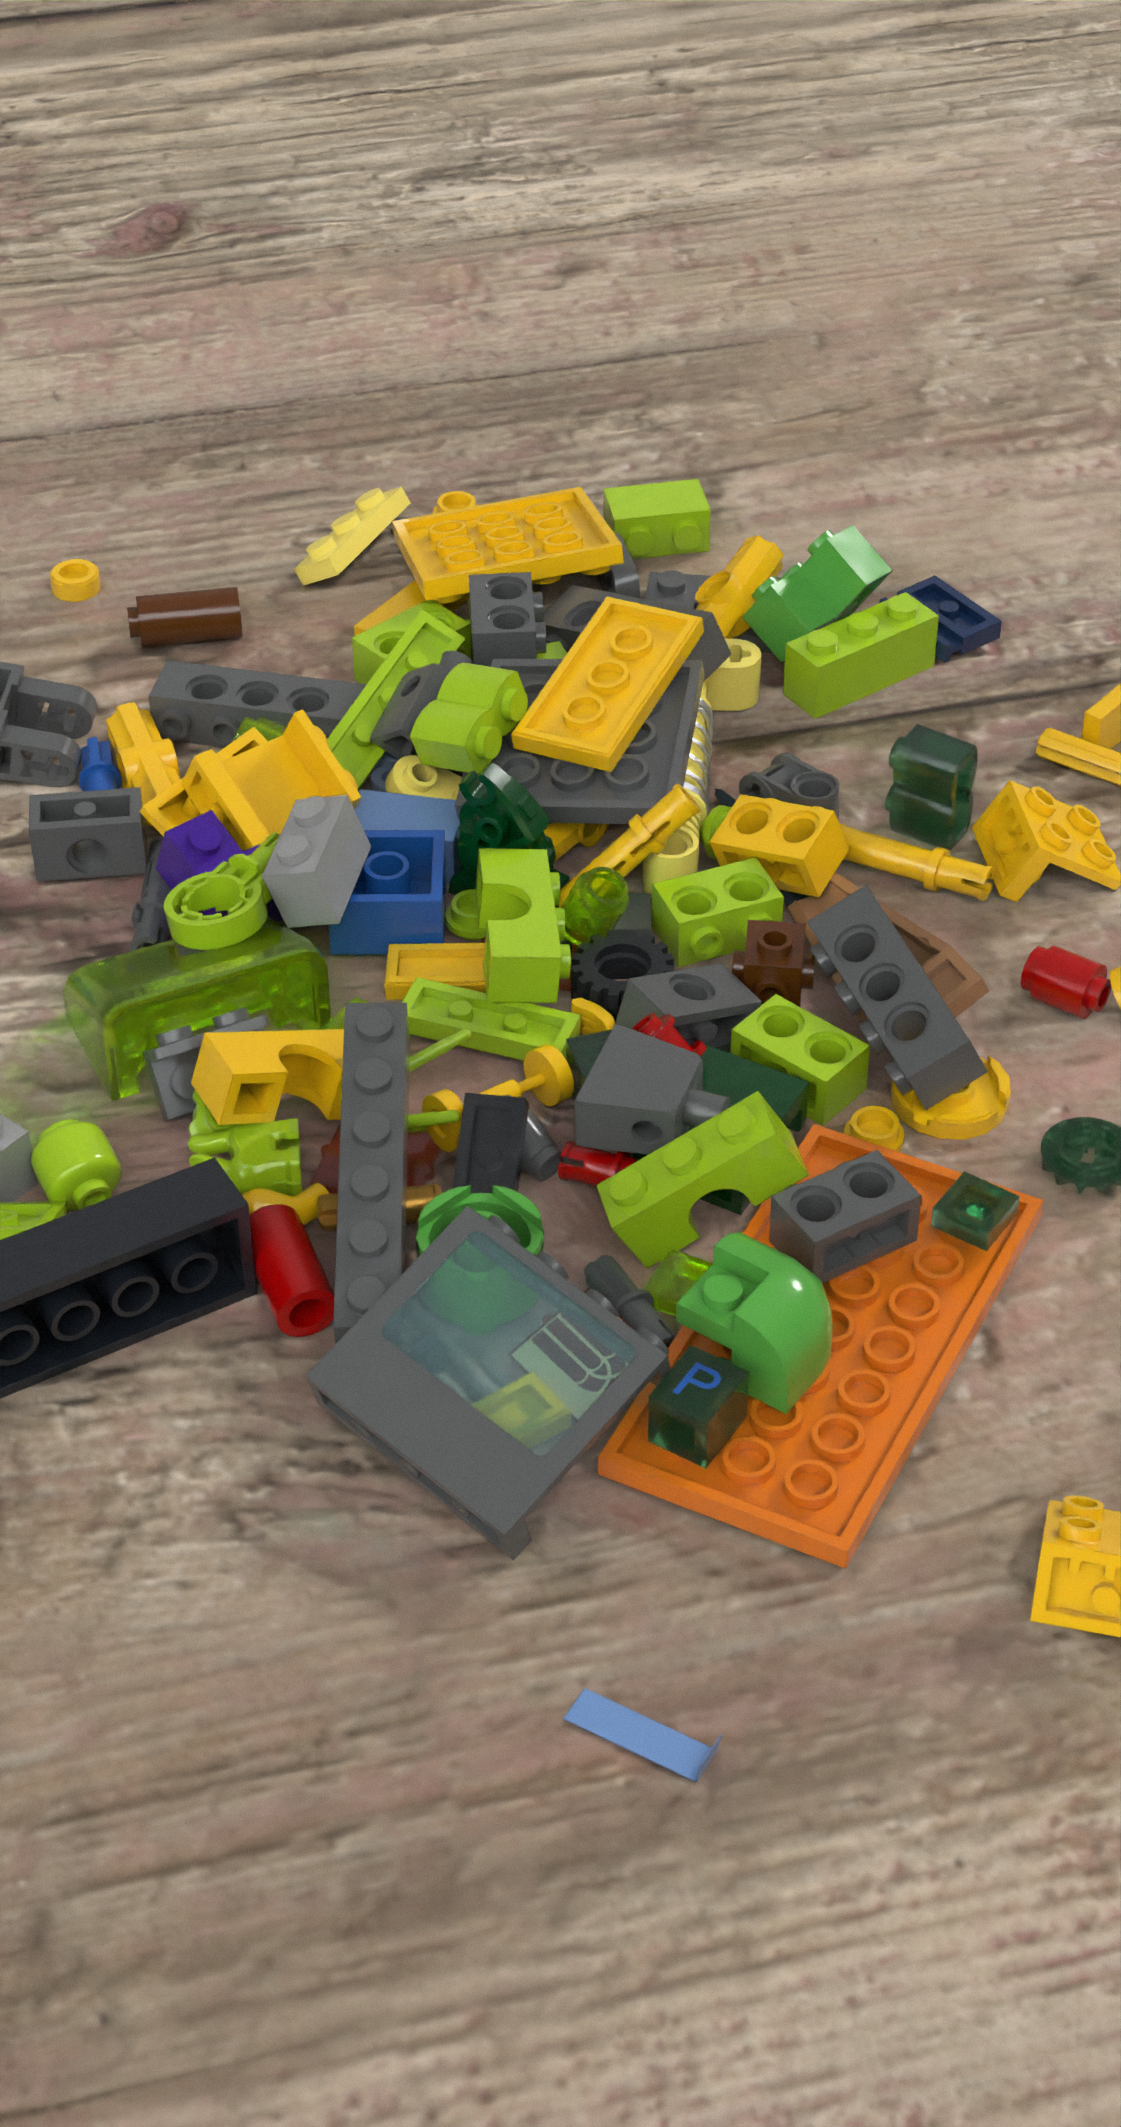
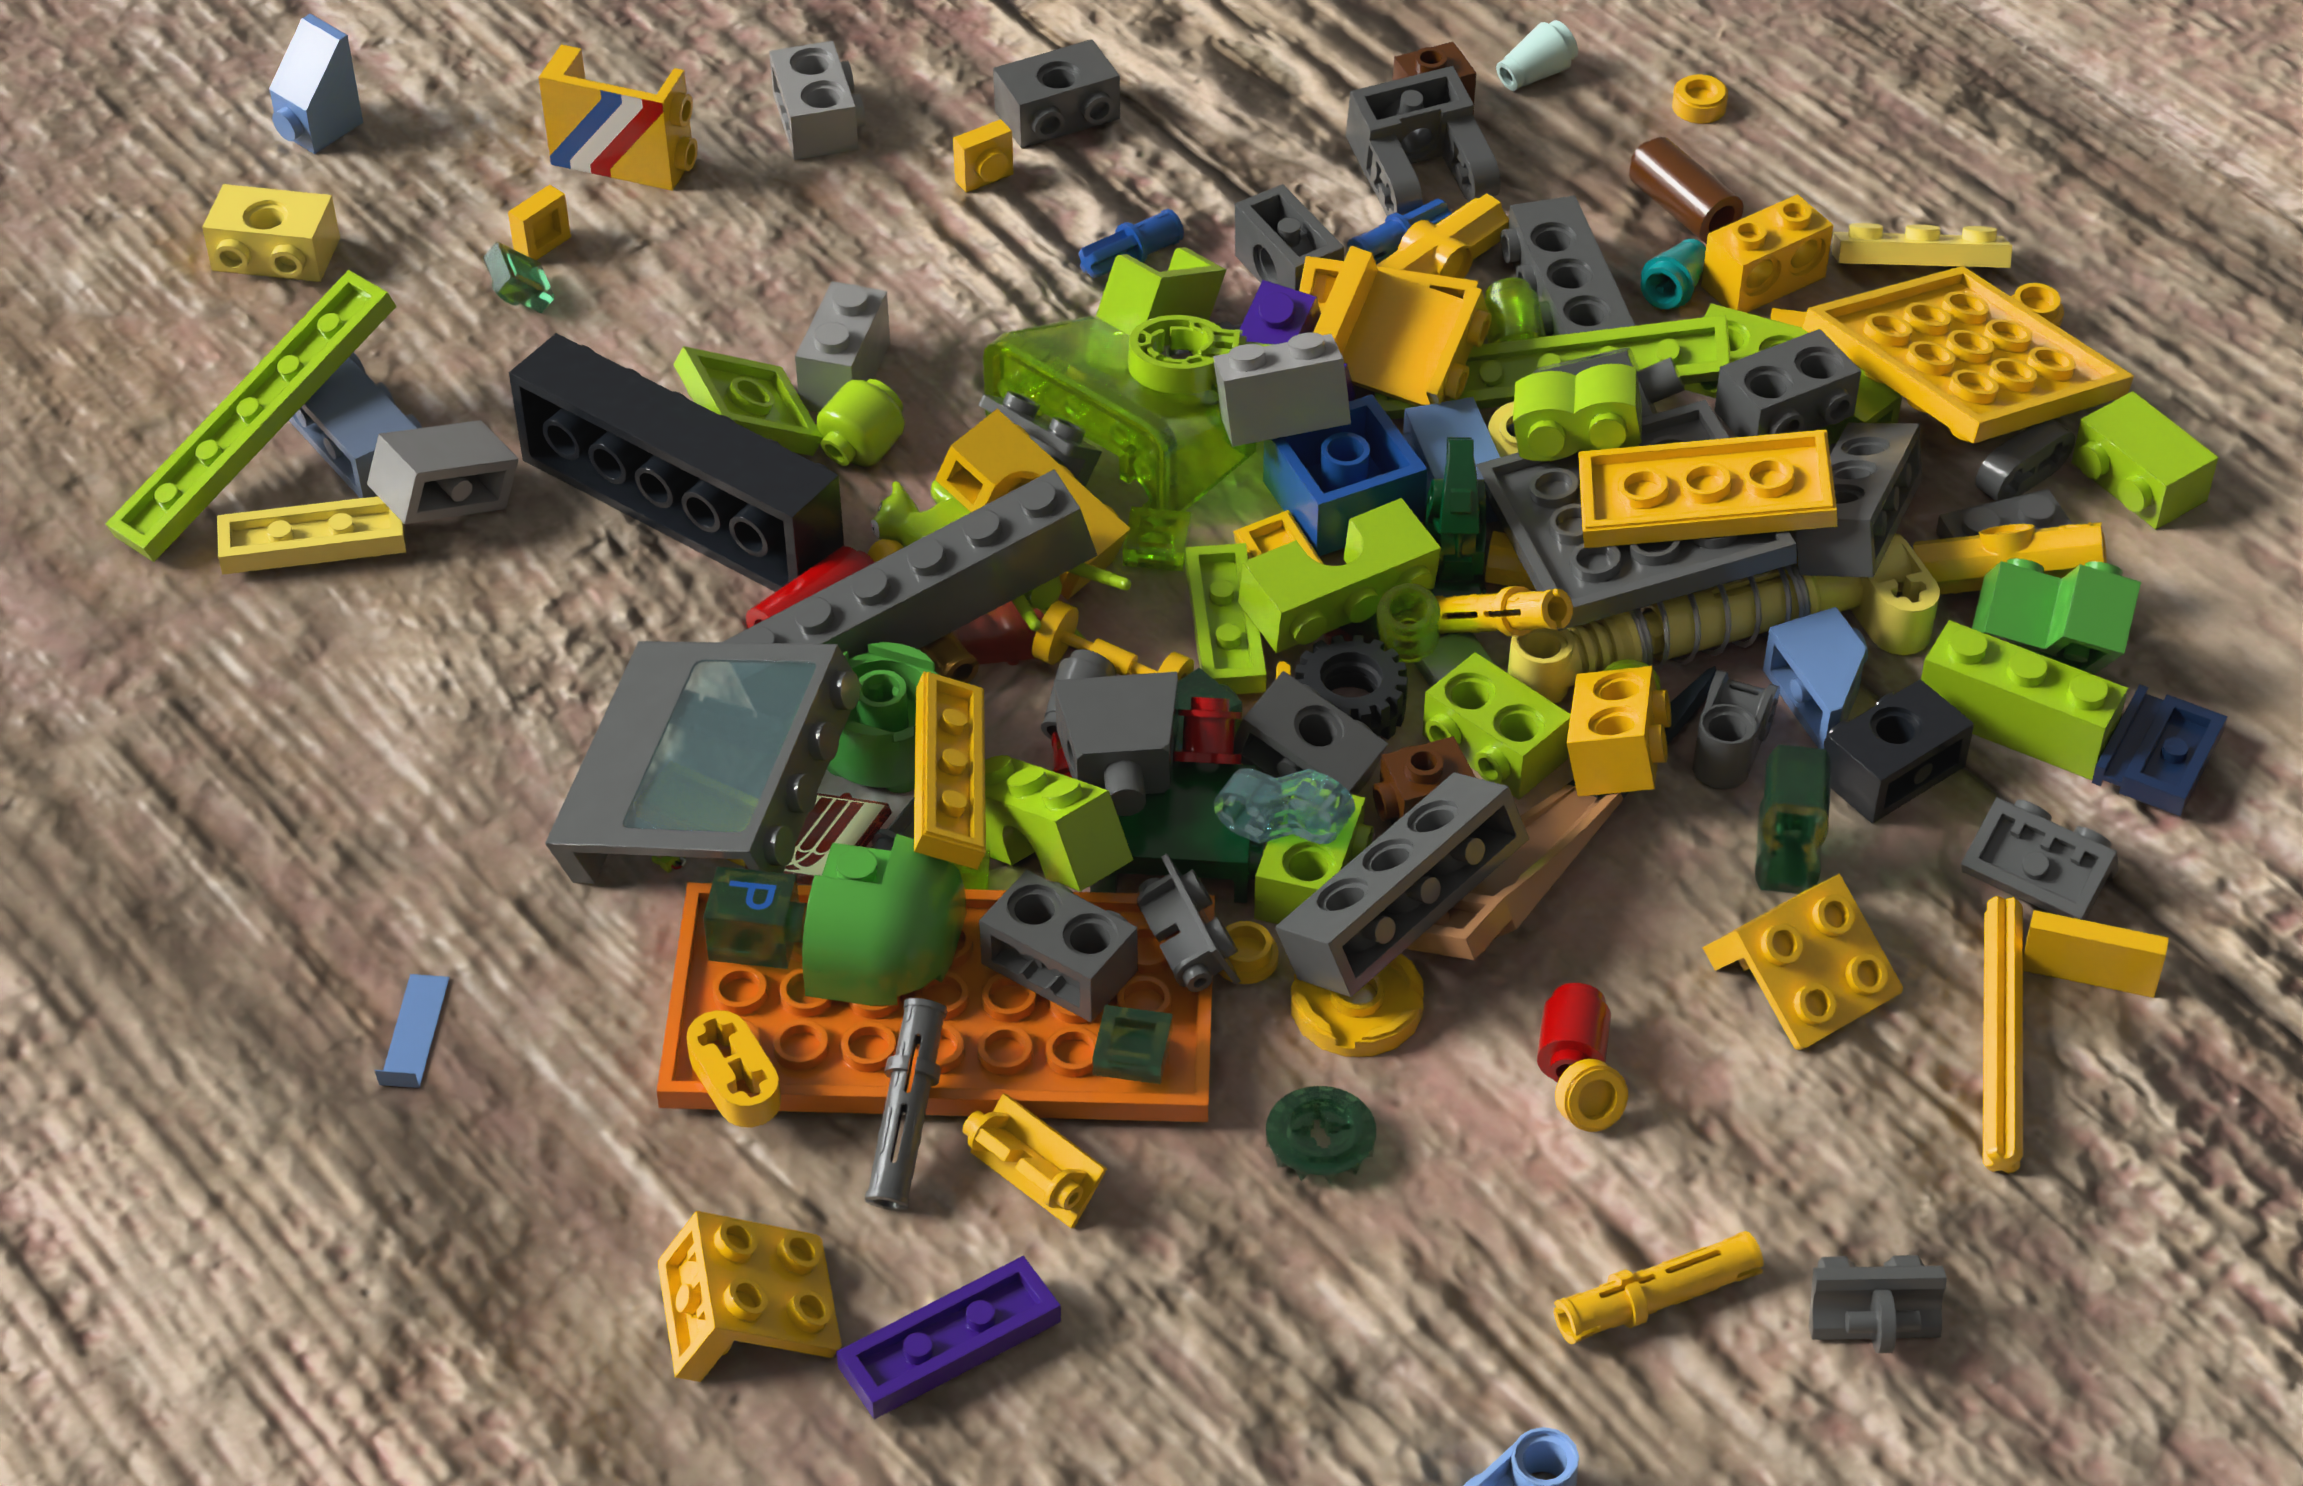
camera: 65 degrees right, 5 degrees up
black plate [452,1093,529,1193] -> none
yellow pin [839,823,995,901] -> none
none -> yellow beam [686,1010,781,1128]
none -> dark grey pin [865,998,947,1211]
none -> yellow tile [914,671,986,870]
none -> yellow hinge [962,1094,1107,1228]
none -> lime panel [1095,247,1226,336]
none -> dark grey hinge [1137,853,1241,992]
none -> clear light blue piece [1214,768,1355,844]
none -> teal cone [1640,239,1706,309]
none -> yellow brick [1701,194,1834,313]
none -> medium blue slope [1763,607,1868,755]
none -> black brick [1819,679,1974,824]
none -> dark grey bracket [1961,797,2119,920]

